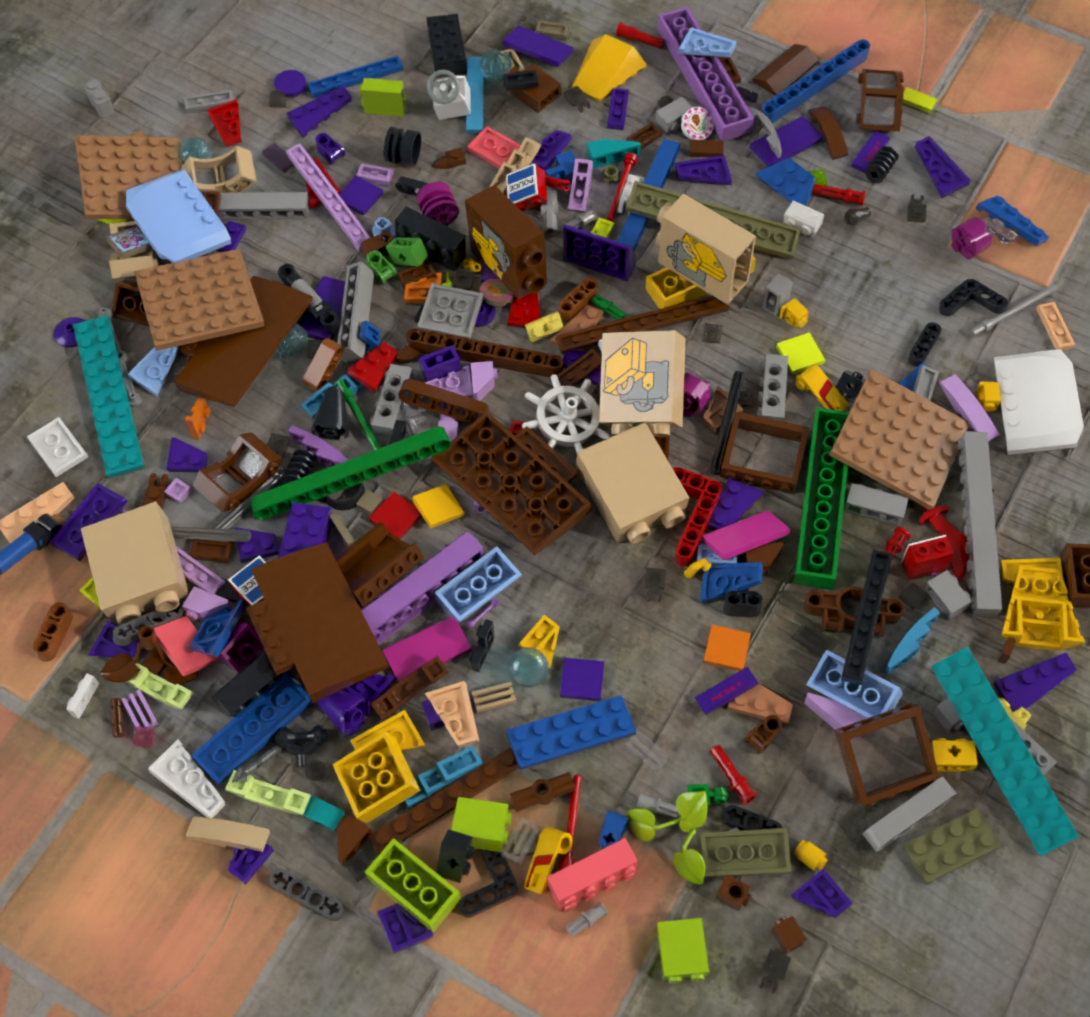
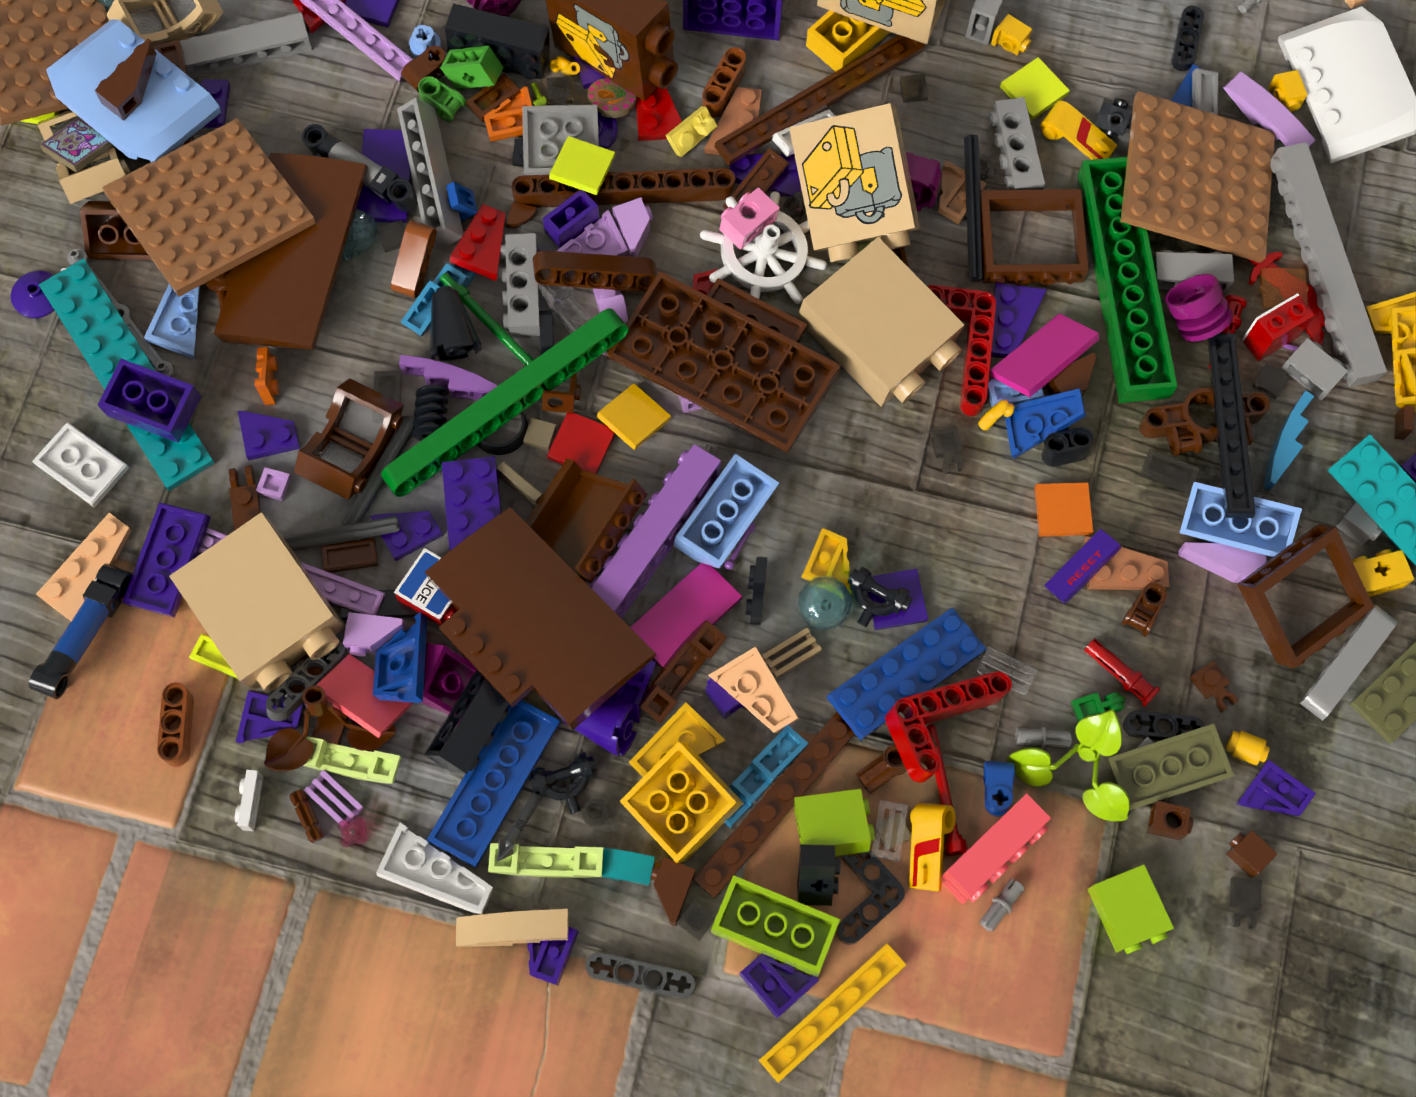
camera: 20 degrees left, 10 degrees up
green axle [592,294,625,320] -> none
none -> reddish brown slope [94,39,157,121]
none -> dark purple brick [98,359,201,443]
none -> reddish brown bracket [542,373,581,413]
none -> neon yellow tile [549,136,615,195]
none -> bright pink brick [719,187,780,250]
none -> yellow plate [759,943,906,1083]
none -> black piece [847,566,913,628]
none -> red beam [885,671,1012,783]
none -> magenta wheel [1165,274,1233,342]
none -> reddish brown plate [1190,661,1238,713]
none -> clear orange piece [1258,268,1309,309]

